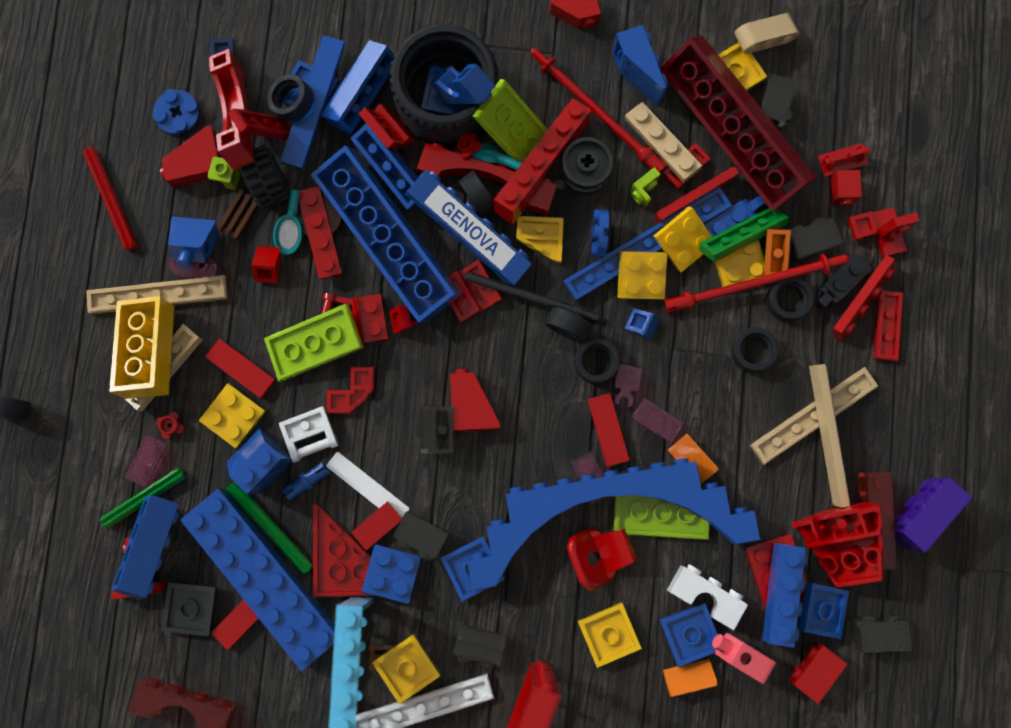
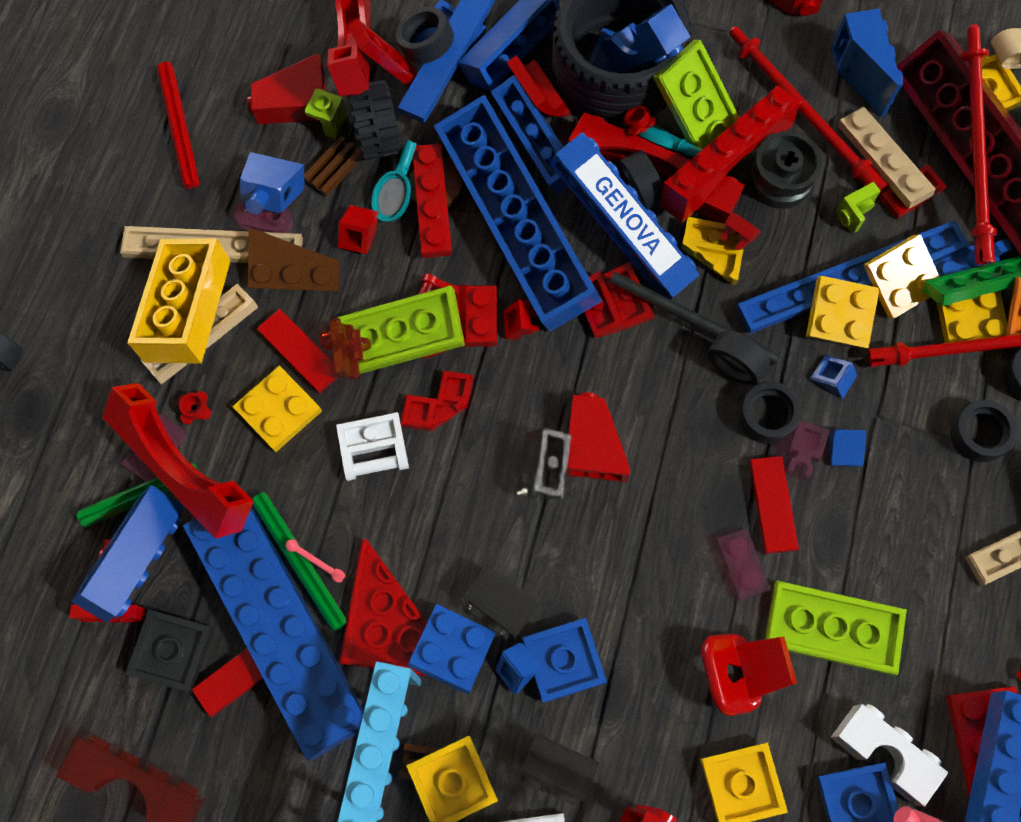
camera: 10 degrees right, 10 degrees down
blue plate [152,89,201,136] -> none
blue slope [226,428,292,494] -> none
blue pin [282,461,330,501] -> none
white sticker [326,452,409,518] -> none
red tile [351,501,403,550] -> none
blue arch [467,458,760,590] -> none
blue plate [591,209,609,256] -> none
clear pink plate [631,398,684,443] -> none
red tile [654,167,739,224] -> none
orange slope [667,434,719,485] -> none
none -> red arch [102,383,254,539]
none -> reddish brown wing [248,227,341,291]
none -> coral hinge [285,539,345,583]
none -> clear red hips [319,318,371,380]
none -> blue slope [495,643,540,695]
none -> red tile [721,213,761,250]
none -> blue slope [829,430,866,467]
none -> red bar [960,24,997,265]

